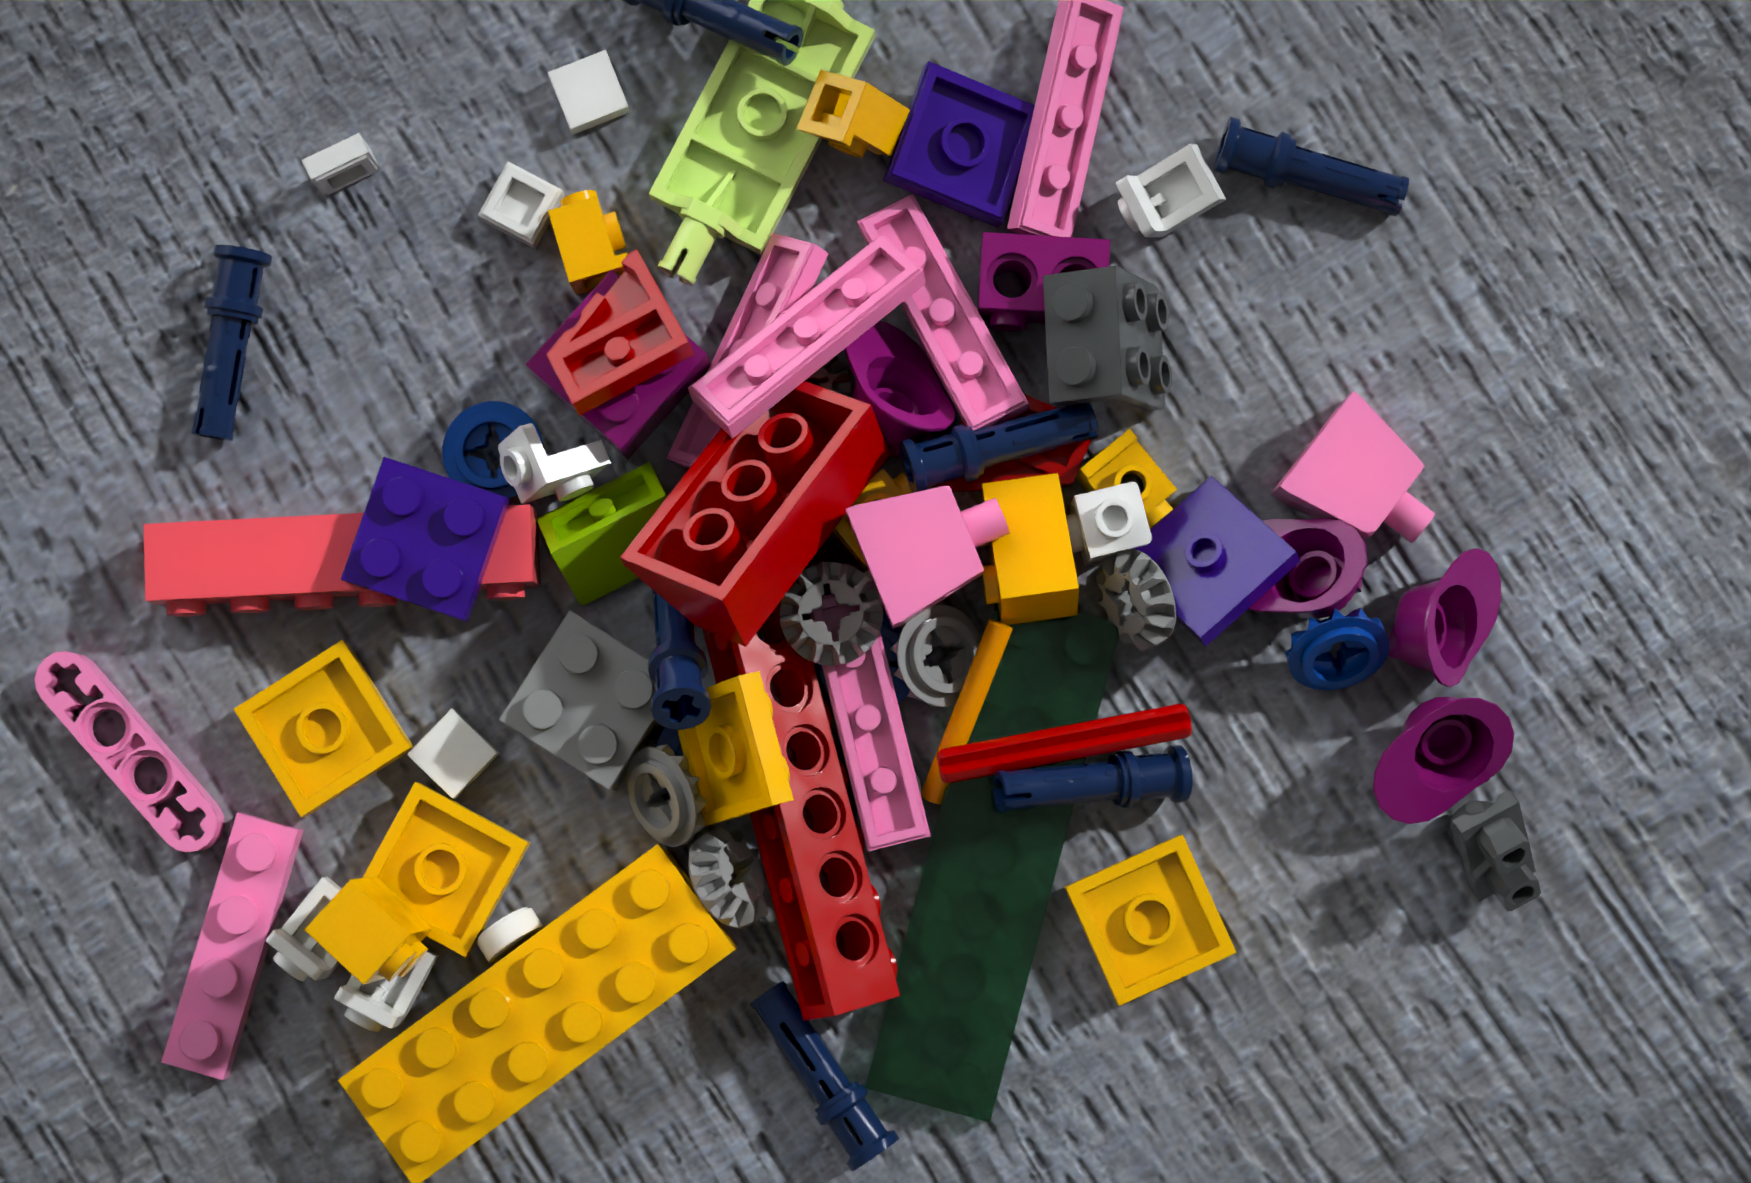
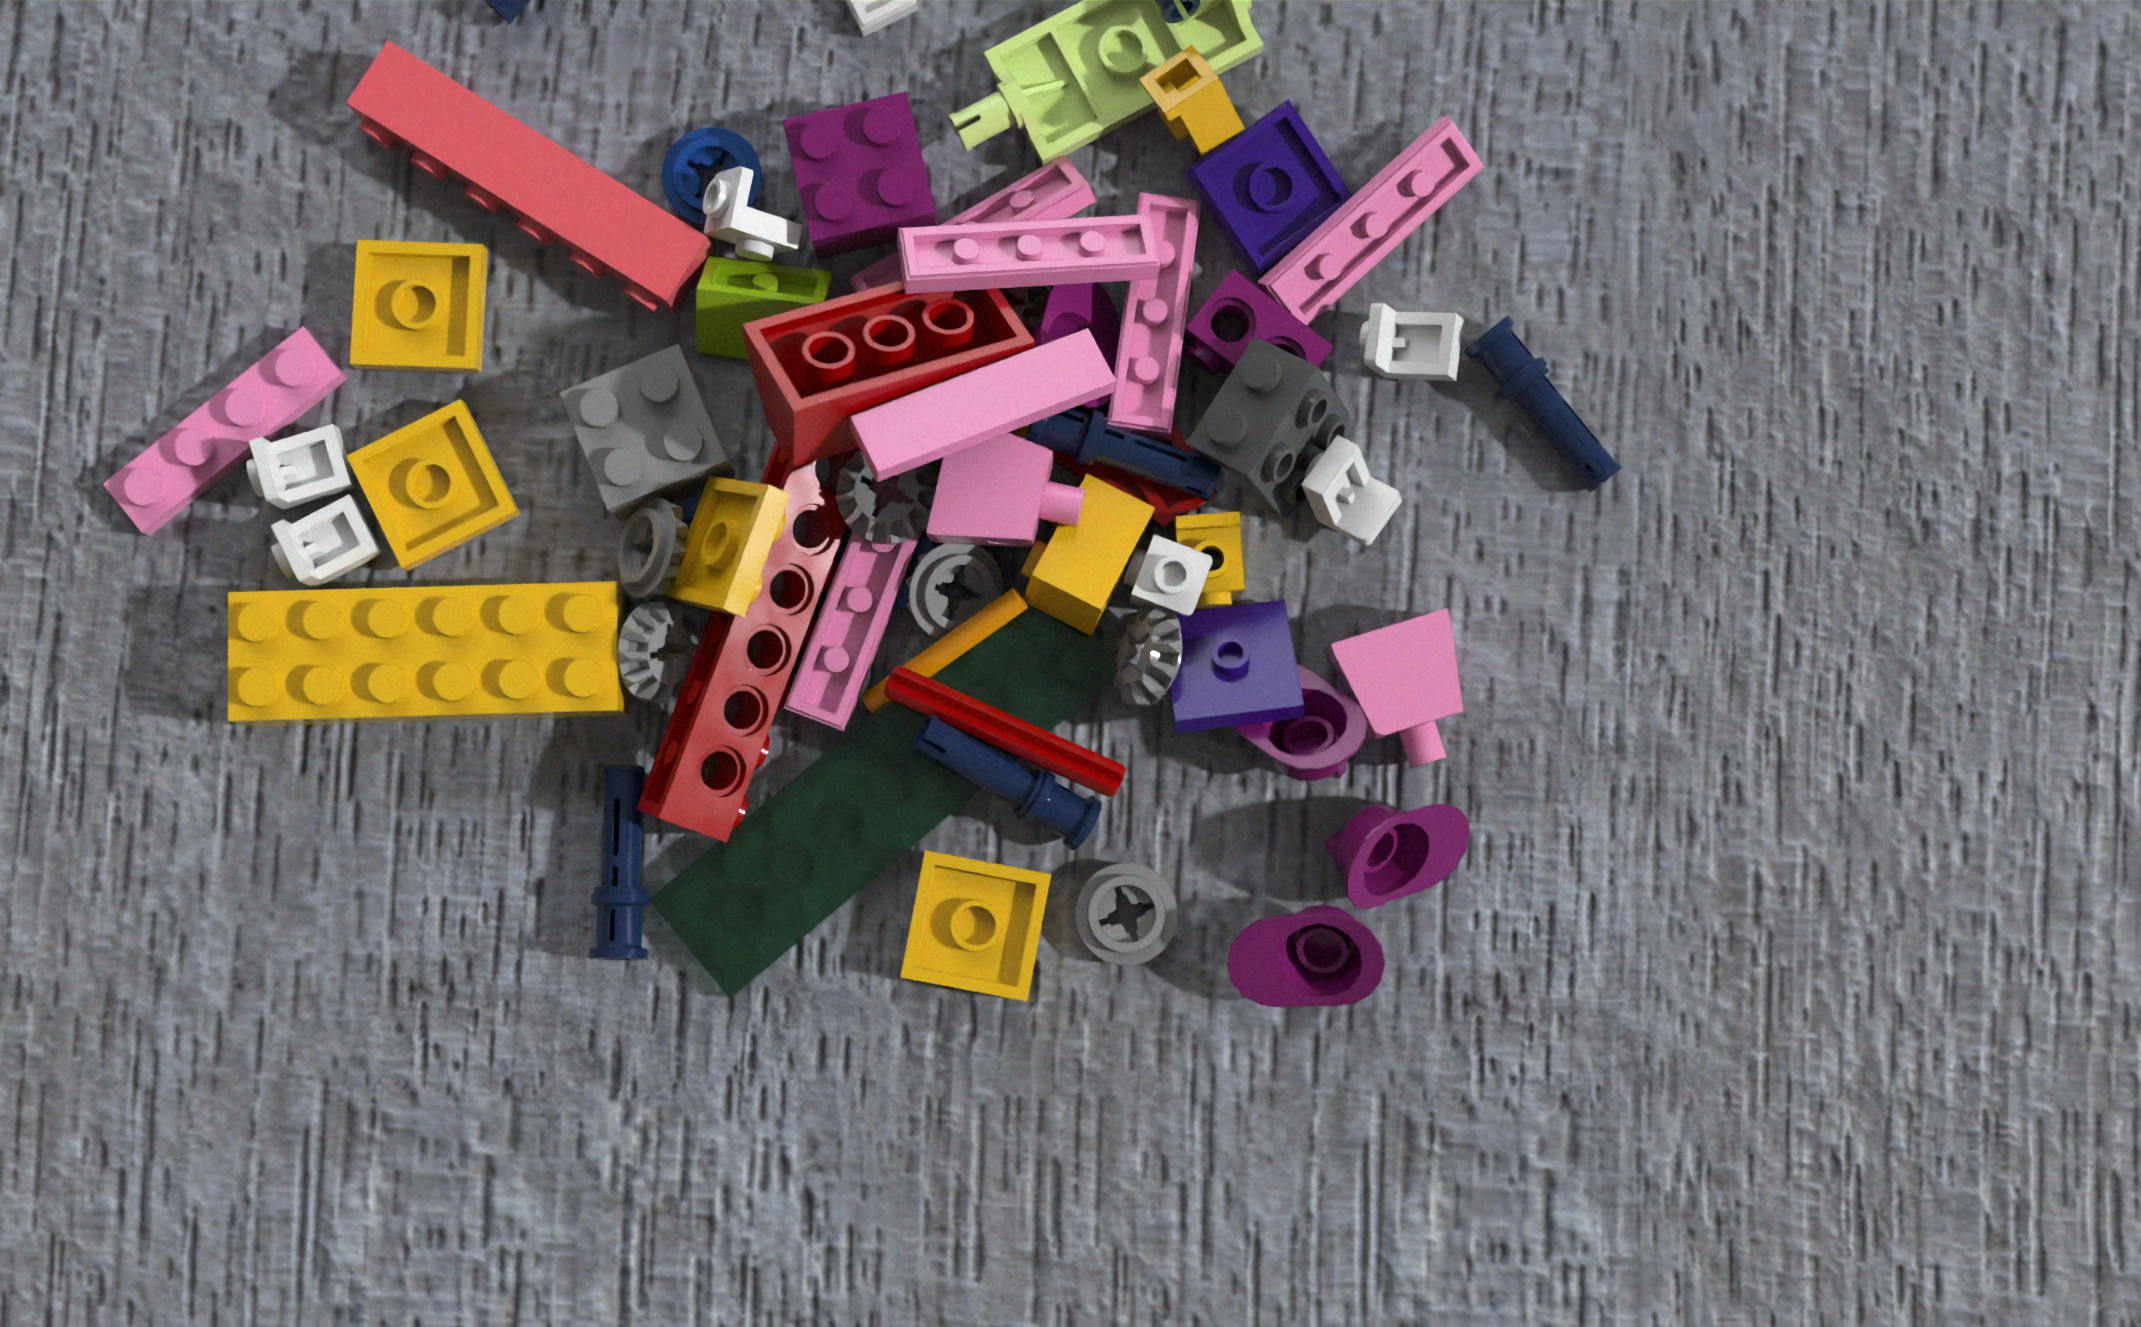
camera: 35 degrees right, 0 degrees up
bright pink beam [35,651,225,852] -> none
yellow brick [304,876,433,985] -> none
dark purple plate [341,457,510,622] -> none
white tile [407,708,500,799] -> none
white tile [477,907,544,963] -> none
wing [546,249,695,416] -> none
yellow brick [548,190,628,295] -> none
dark blue pin [648,589,711,730] -> none
blue gear [1285,608,1390,690] -> none
dark grey hips [1450,790,1541,911] -> none
none -> bright pink tile [849,328,1117,482]
none -> light grey gear [1075,863,1178,966]
none -> white bracket [1301,435,1402,546]

